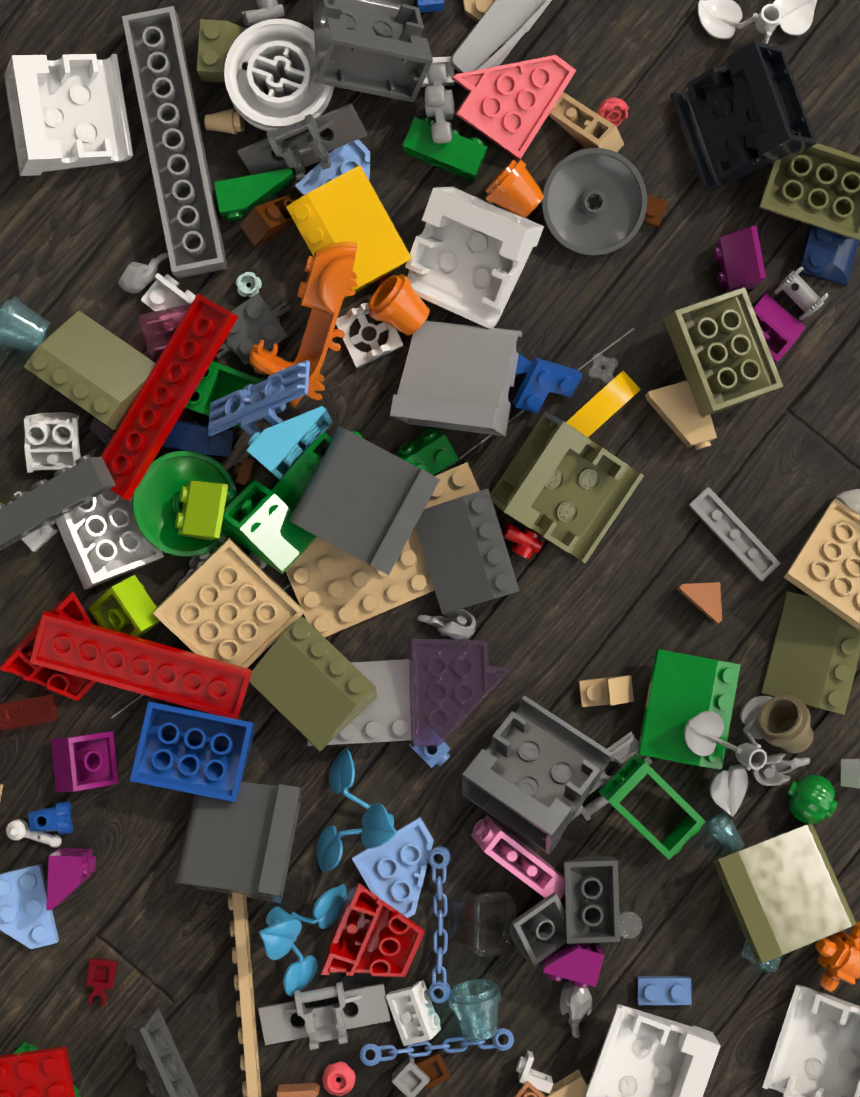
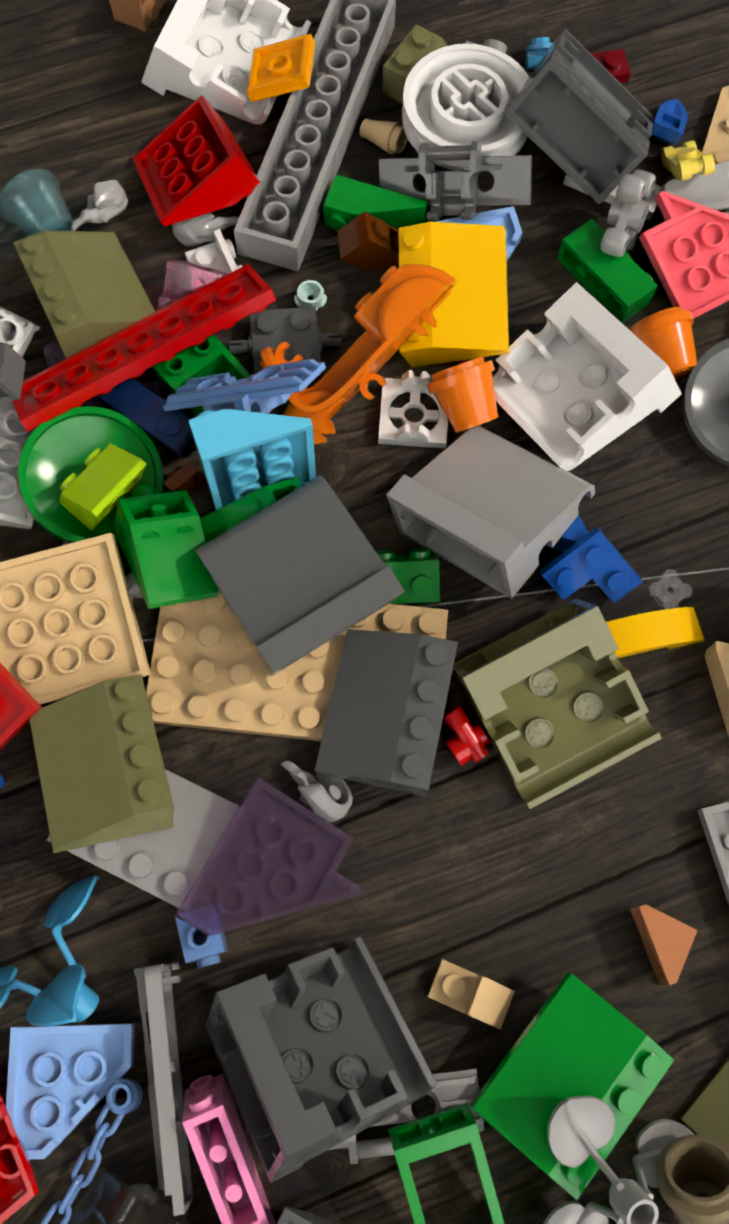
camera: 25 degrees right, 15 degrees down
none -> light grey piece [71,180,128,231]
none -> red slope [132,95,260,226]
none -> light grey piece [134,961,194,1216]
none -> light orange plate [247,34,315,102]
none -> light yellow plate [661,140,715,181]

